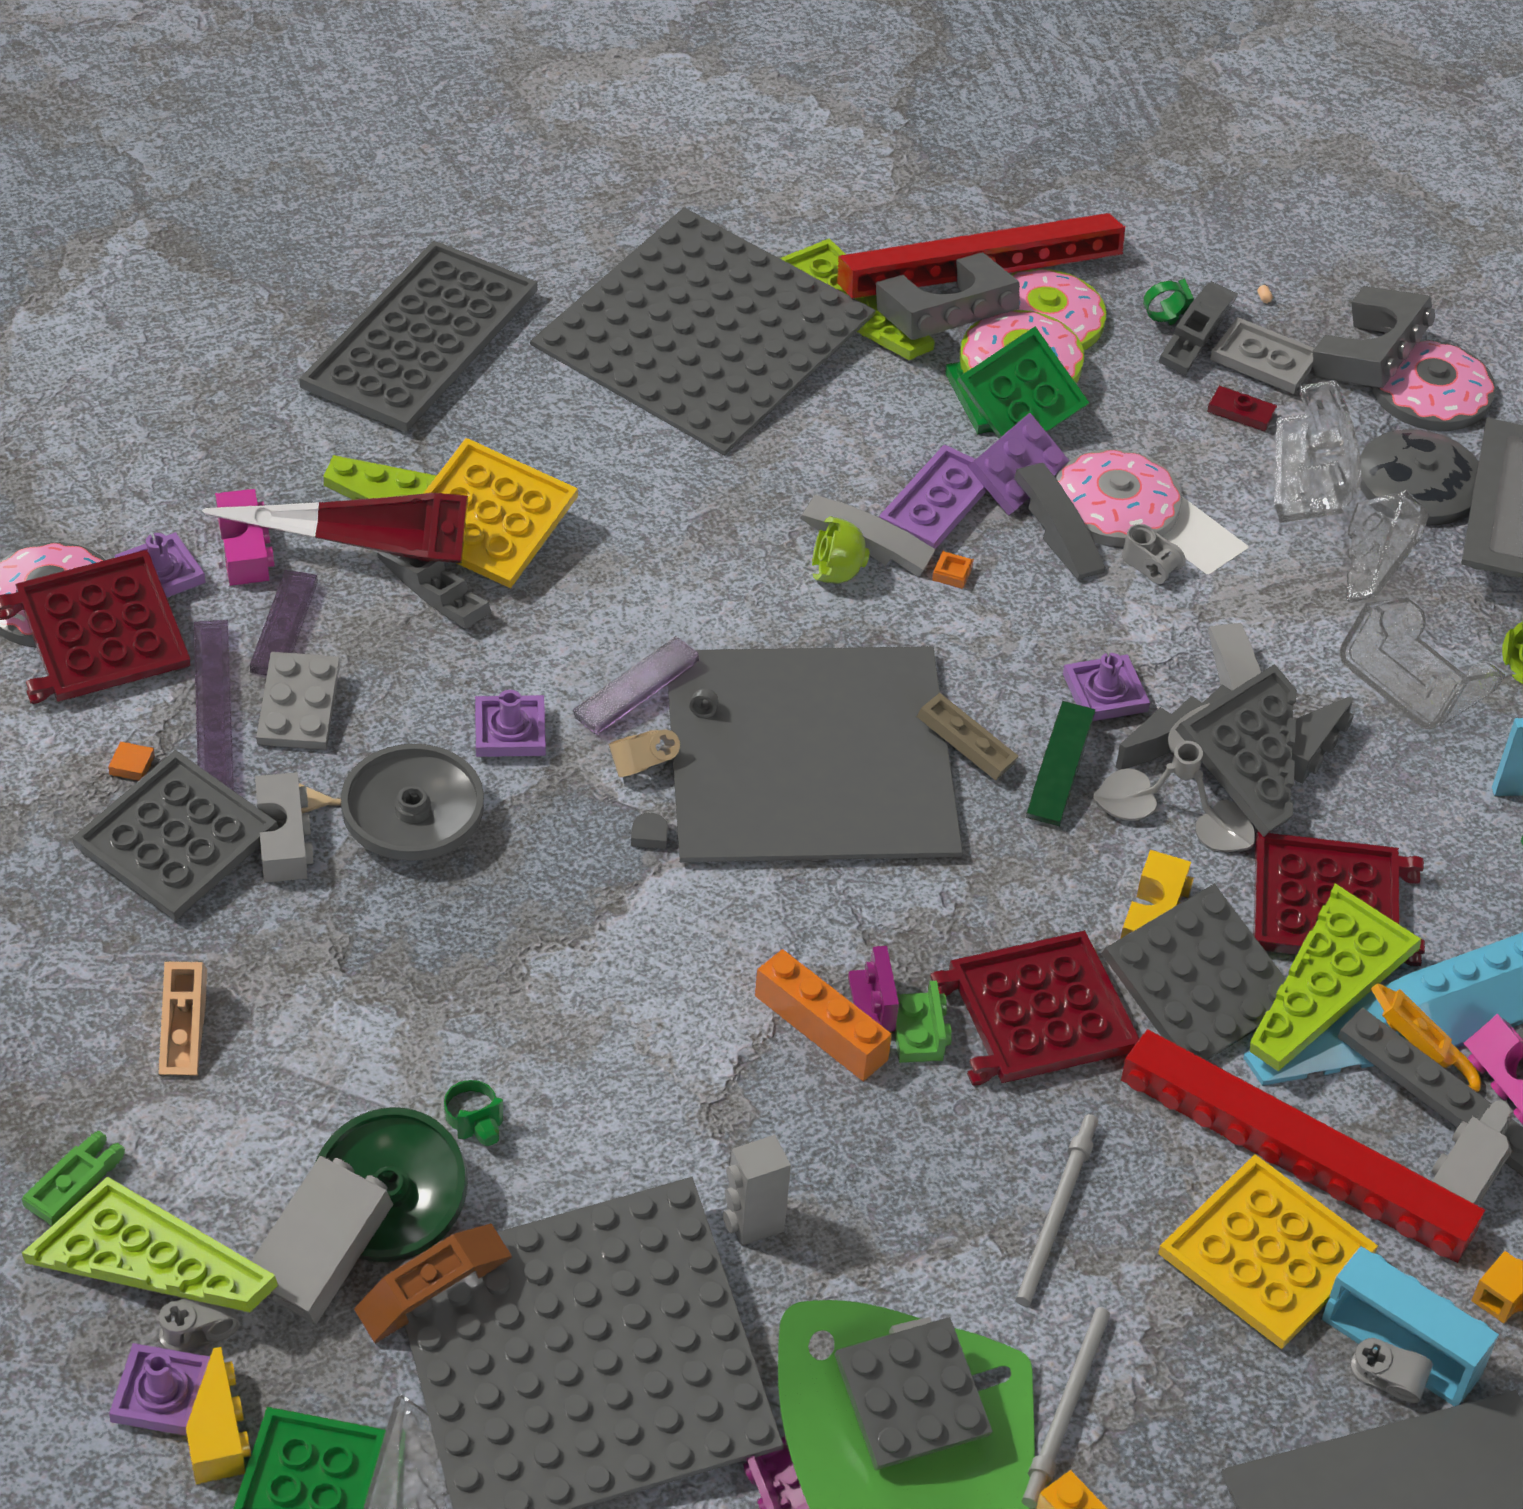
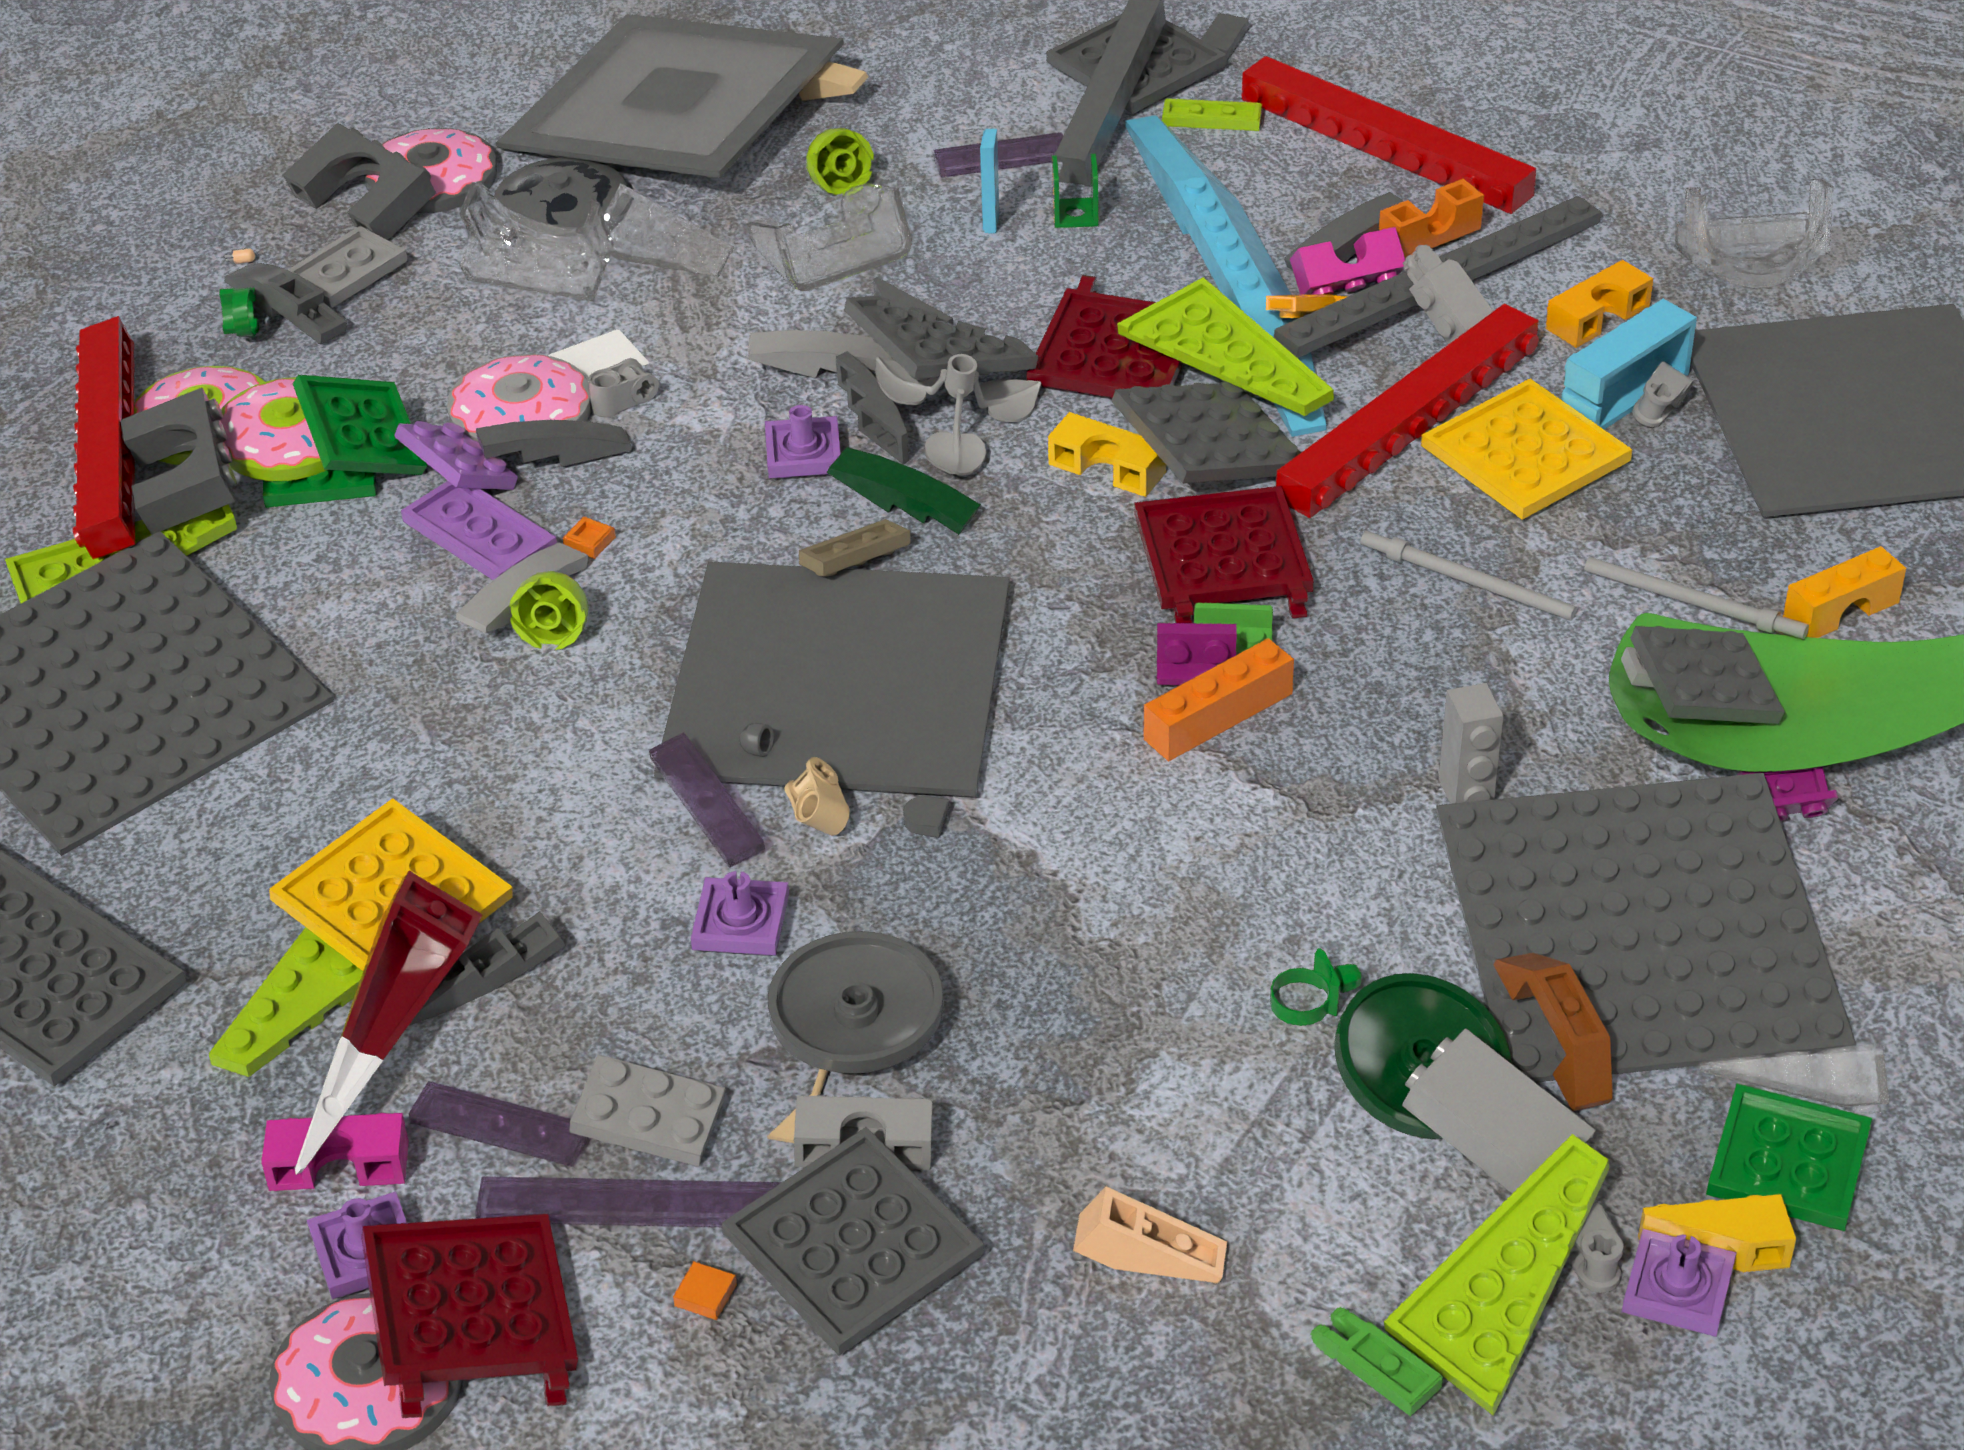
camera: 75 degrees left, 5 degrees down
dark red plate [1207,385,1277,432] -> none

